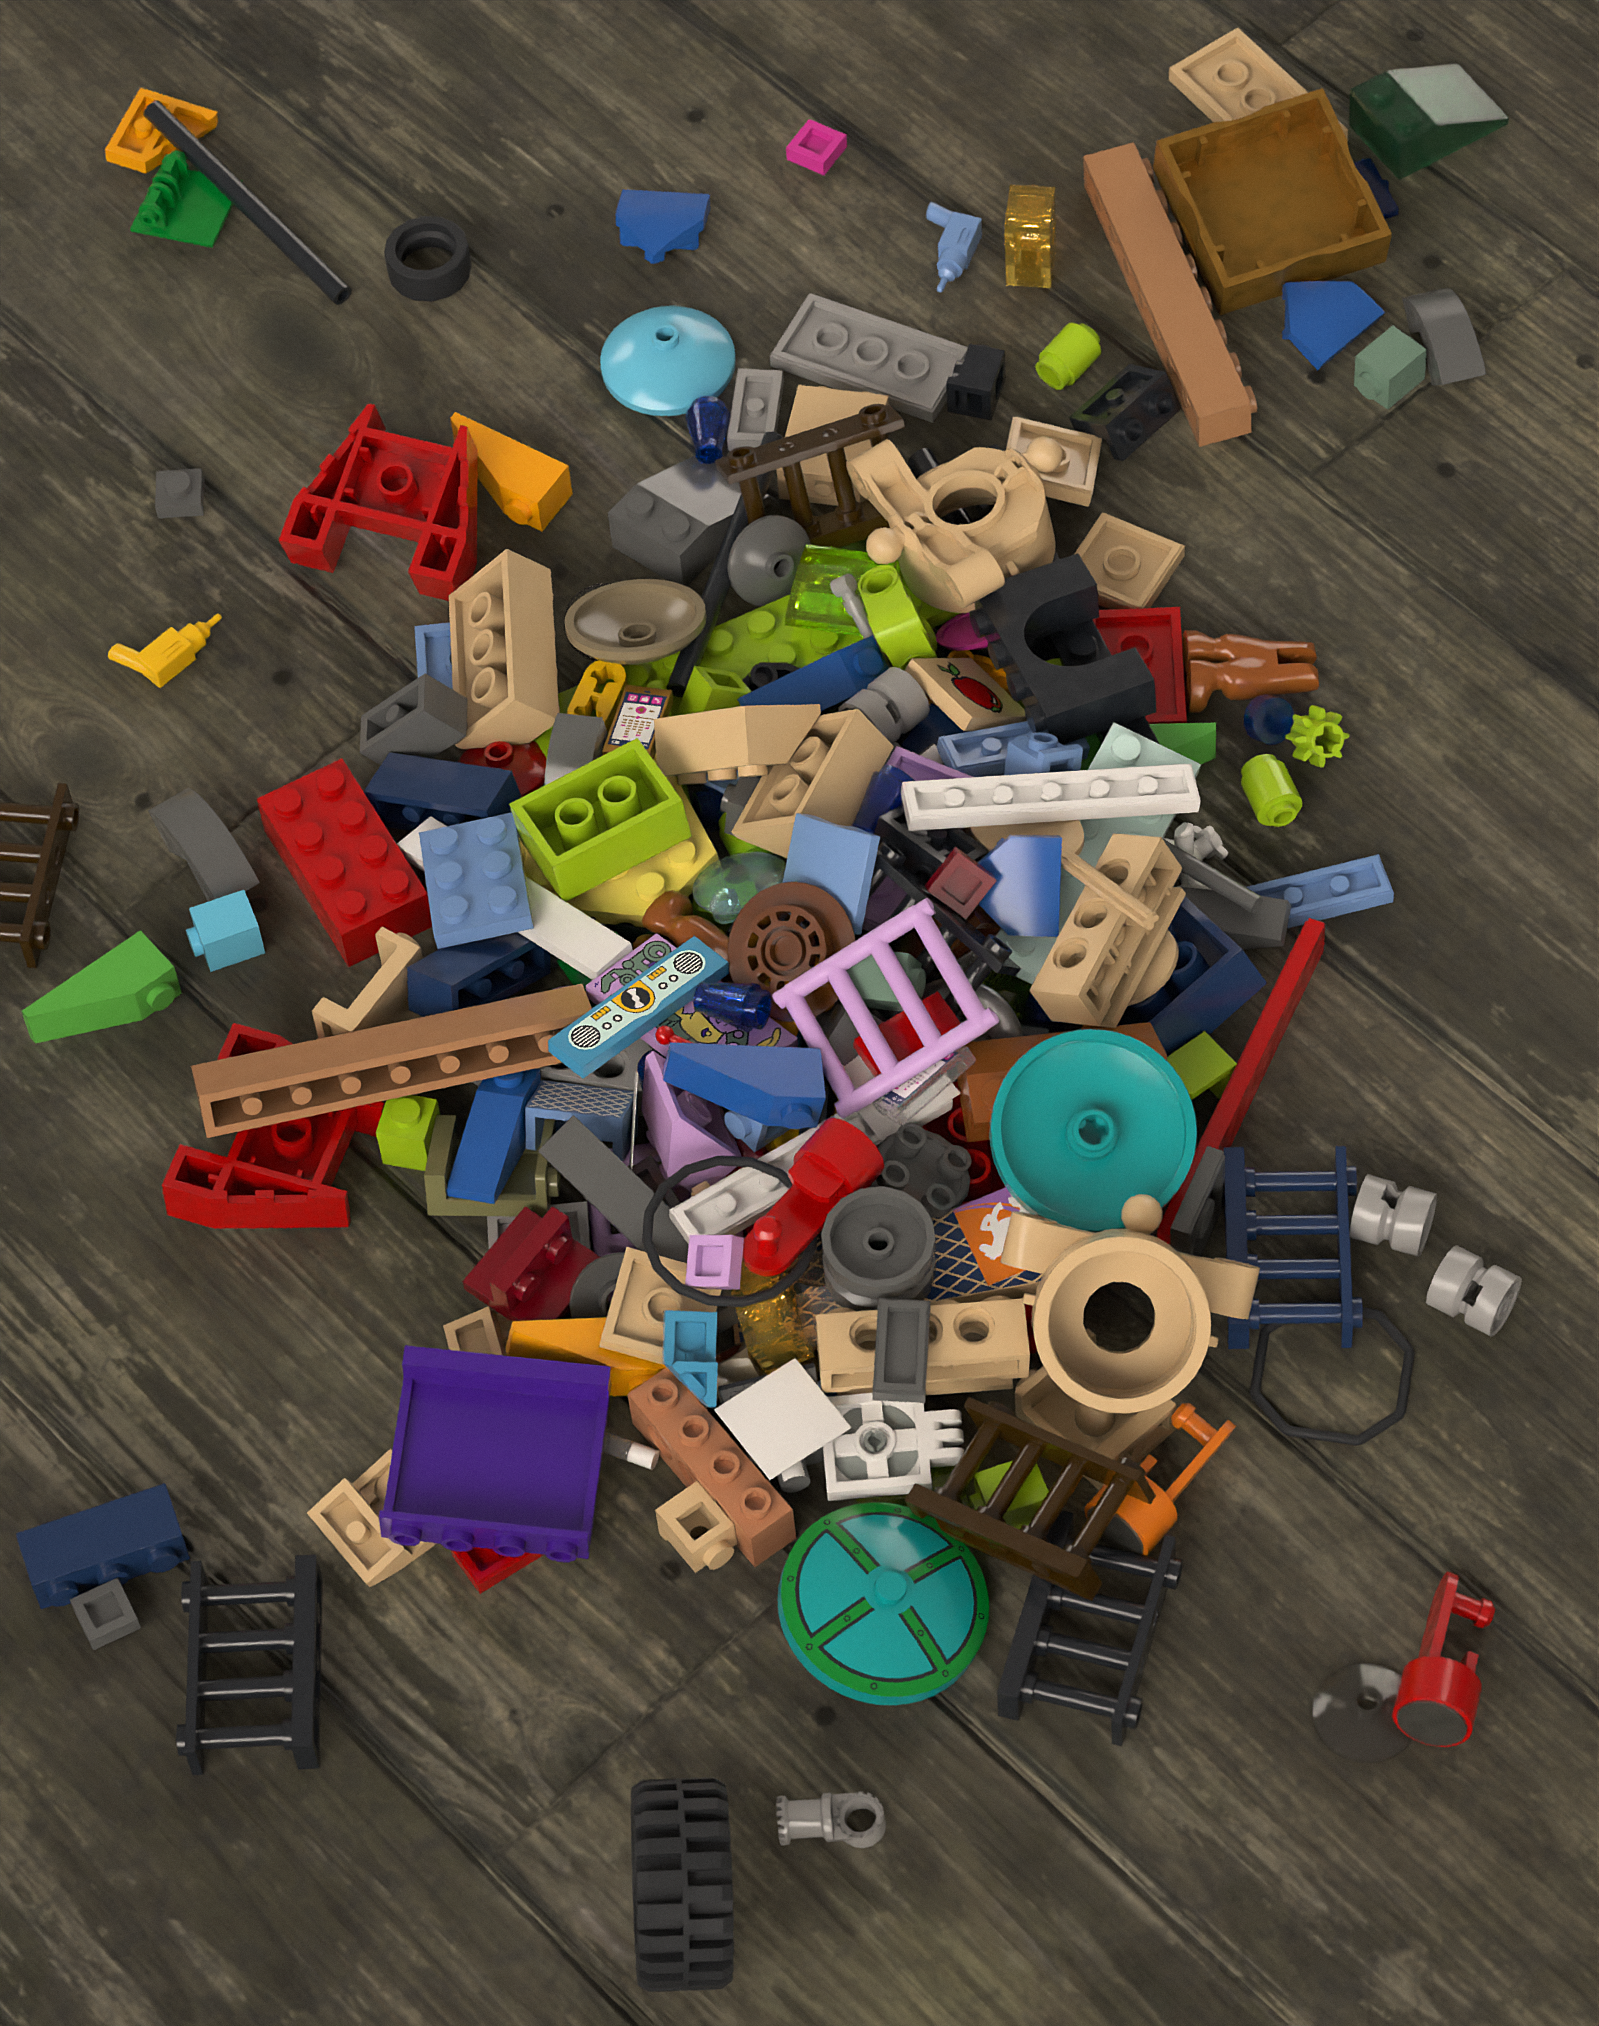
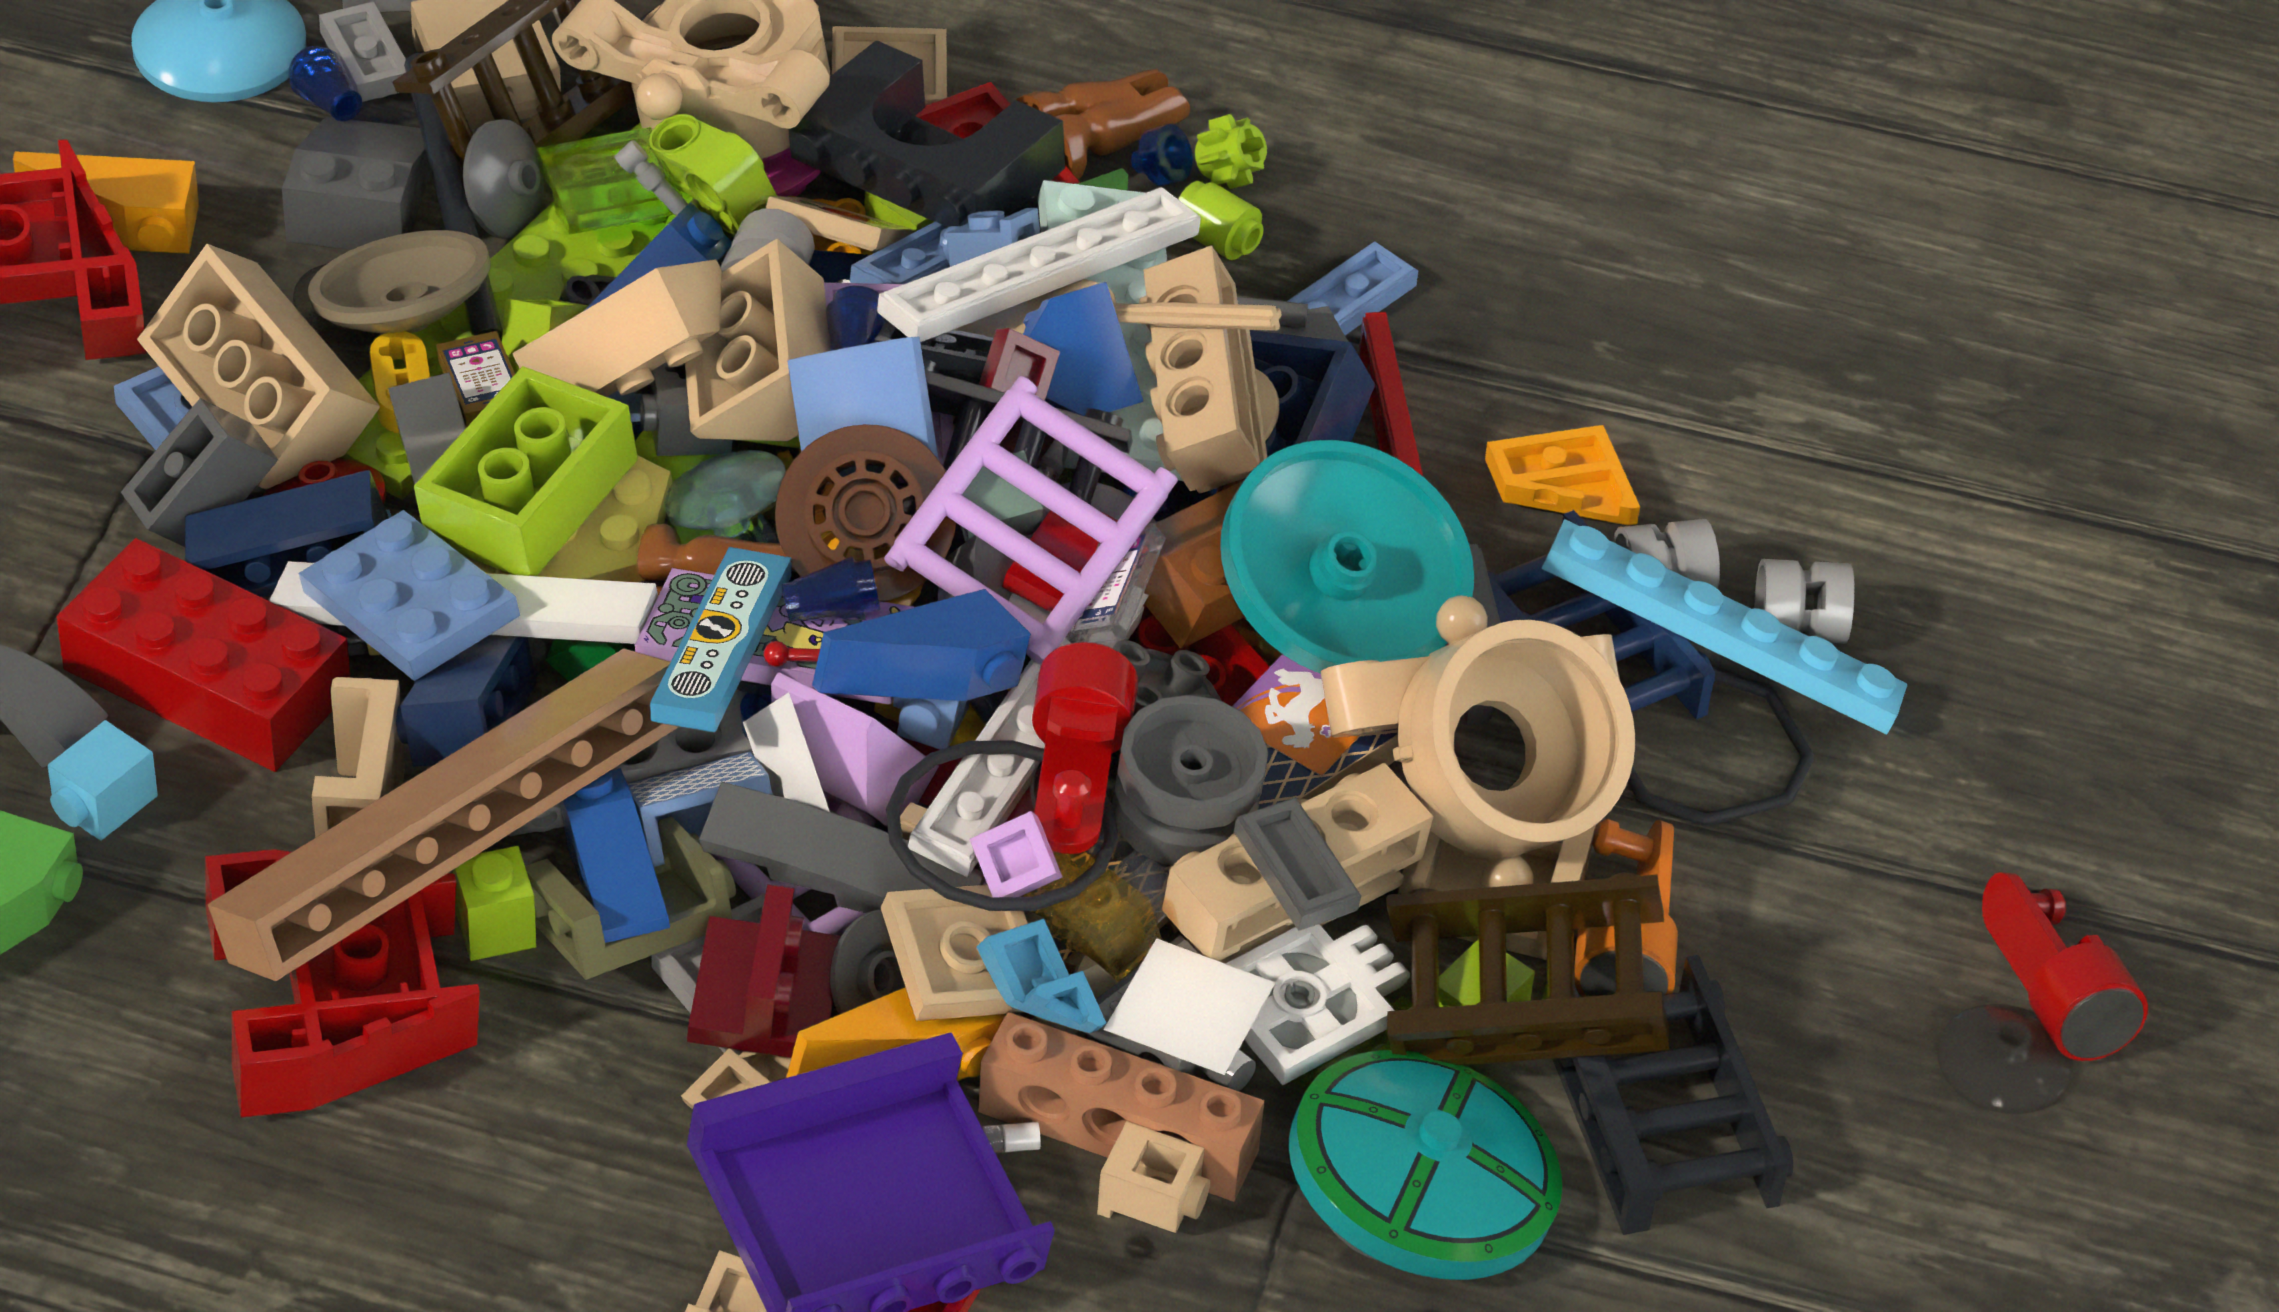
camera: 40 degrees left, 10 degrees down
none -> light orange wing [1485,425,1640,525]
none -> medium azure plate [1541,519,1907,735]

